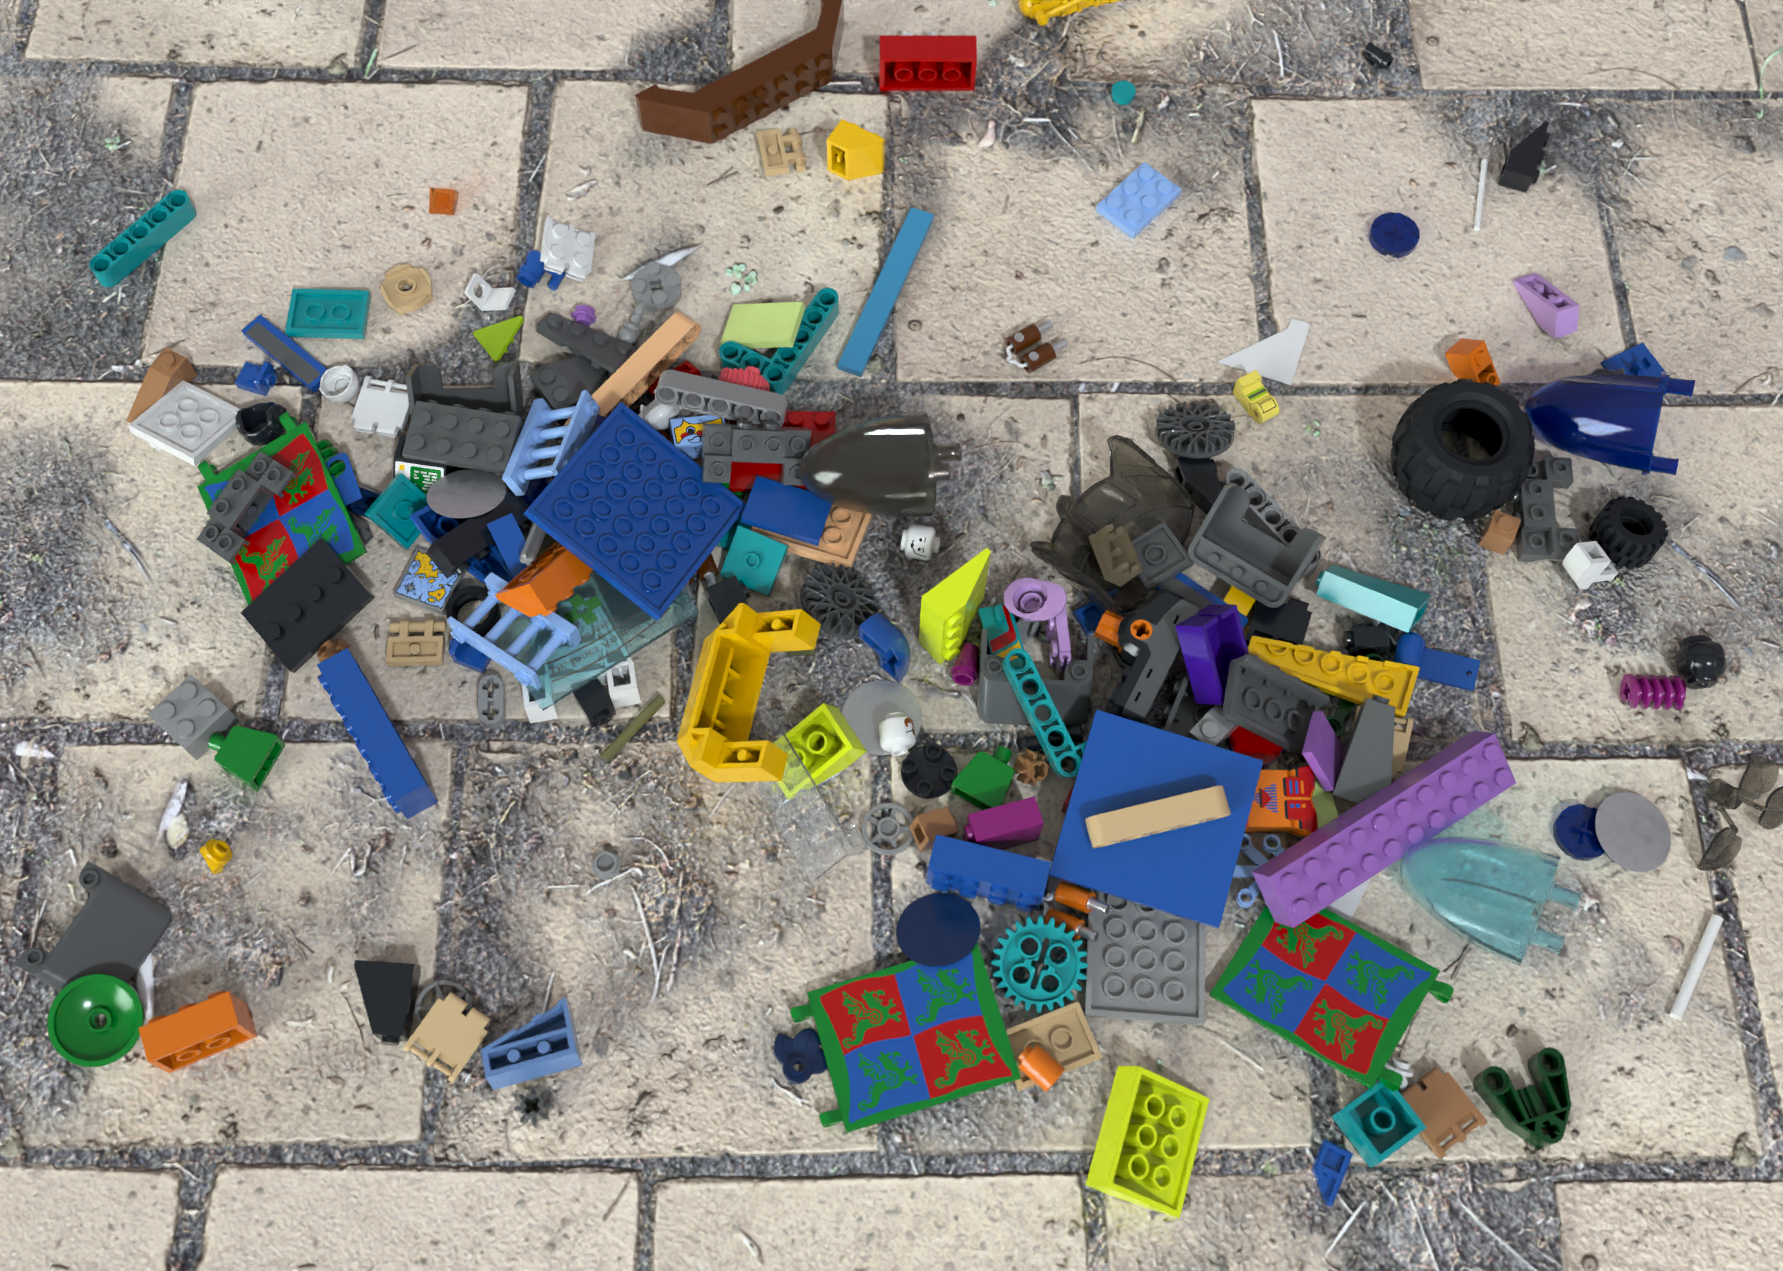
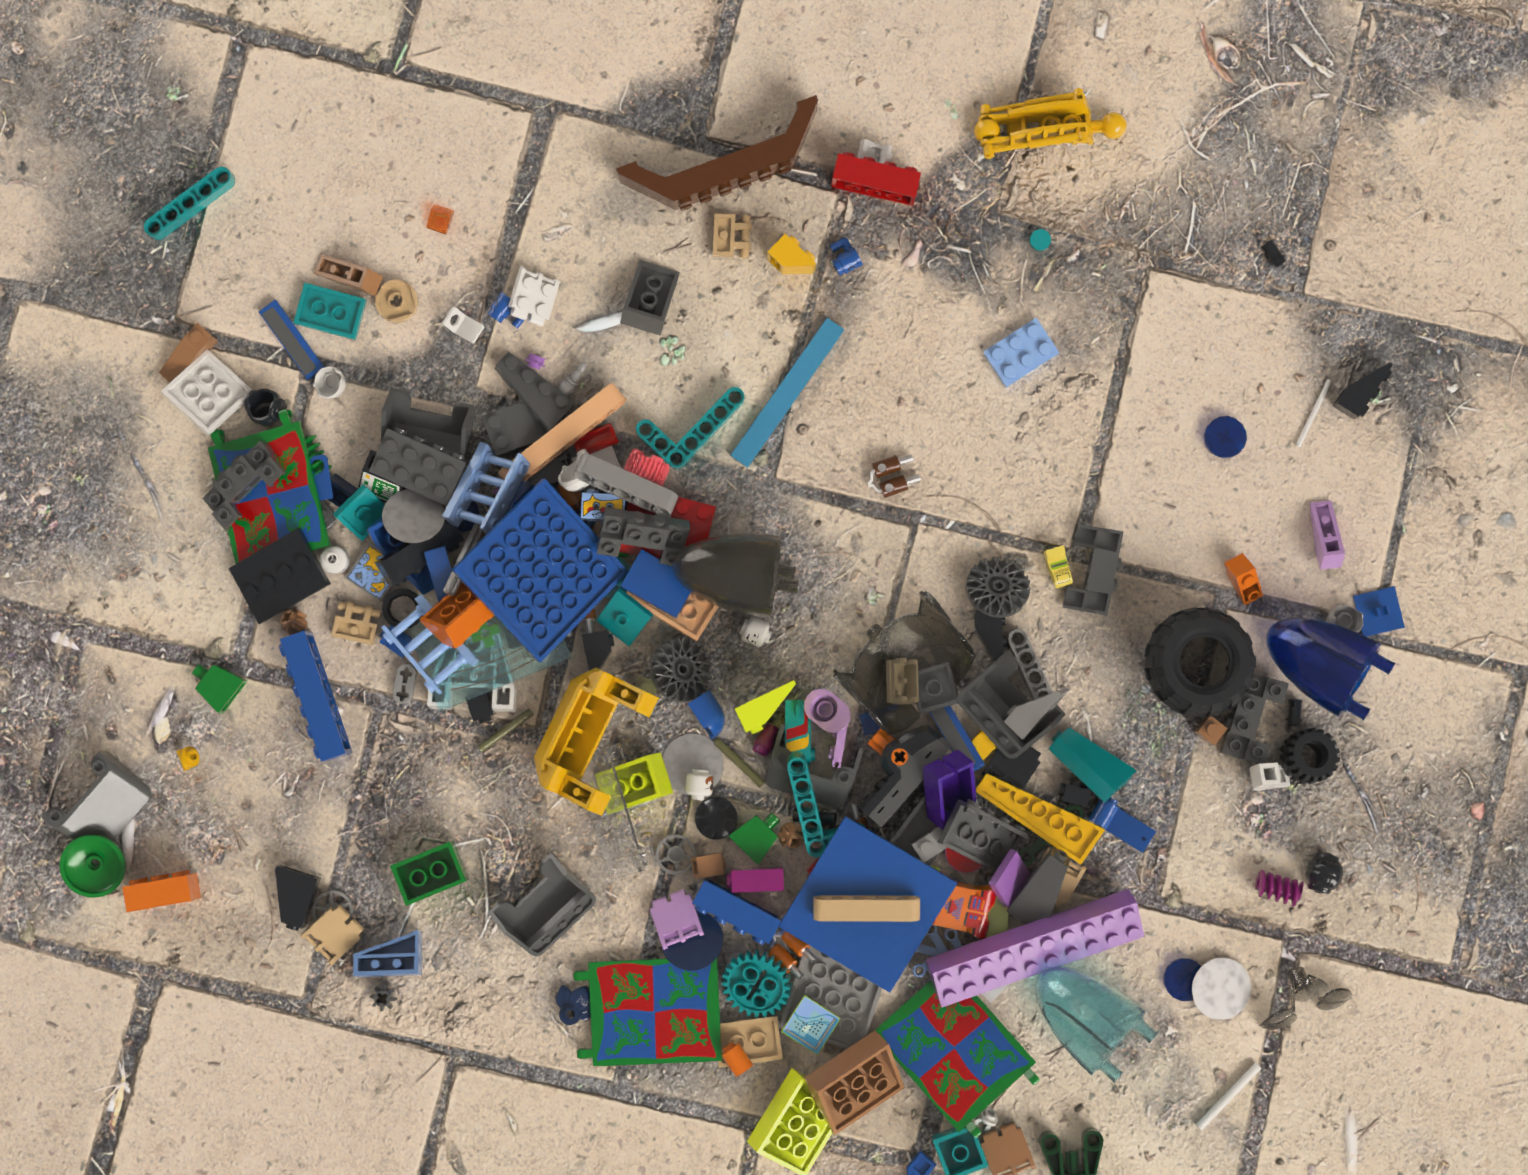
camera: 15 degrees right, 20 degrees up
light grey brick [148,675,239,761] -> none
blue bracket [235,361,277,396] -> none
white plate [351,375,410,438] -> none
lime piece [473,316,524,362] -> none
light grey plate [592,851,621,880] -> none
light grey plate [631,262,682,312] -> none
yellowish green tile [720,302,805,348] -> none
white sticker [1218,318,1310,385] -> none
none -> medium nougat slope [314,254,383,296]
none -> white head [320,546,350,574]
none -> green brick [390,840,469,906]
none -> dark grey windscreen [488,853,596,956]
none -> dark grey slope [620,260,680,336]
none -> lavender plate [650,889,704,950]
none -> olive bar [714,738,765,788]
none -> piece [781,995,841,1055]
none -> medium nougat slope [804,1031,905,1135]
none -> blue piece [829,238,863,276]
none -> light grey slope [1004,687,1069,740]
none -> dark grey bracket [1062,524,1123,616]
none -> black pin [1285,699,1303,726]

